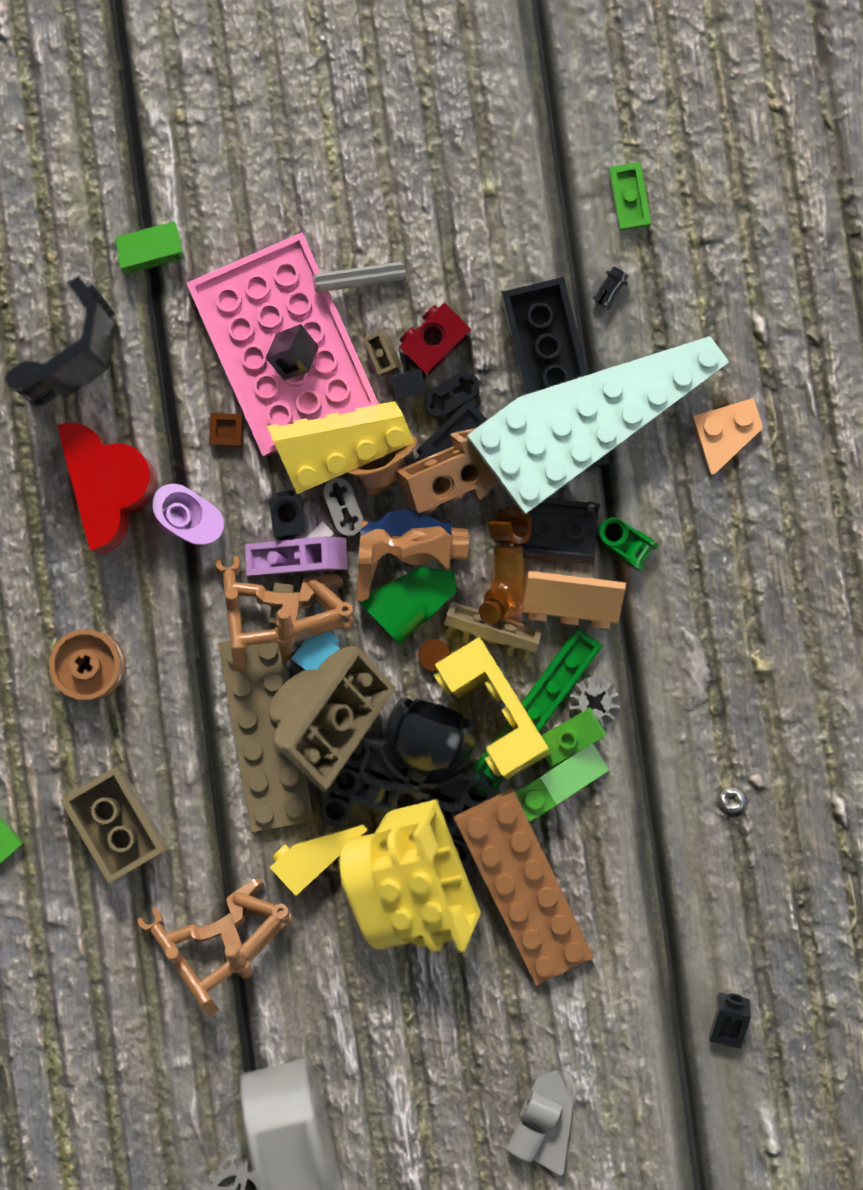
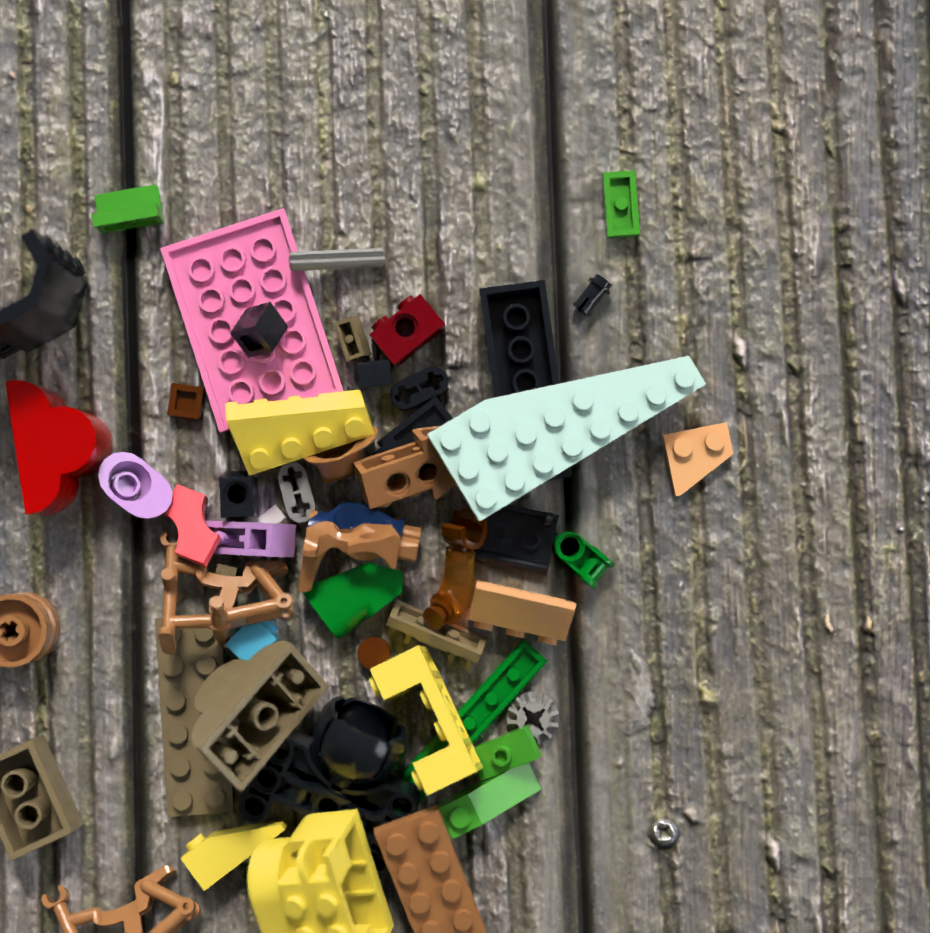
camera: 10 degrees right, 0 degrees up
none -> coral tile [163,484,221,567]

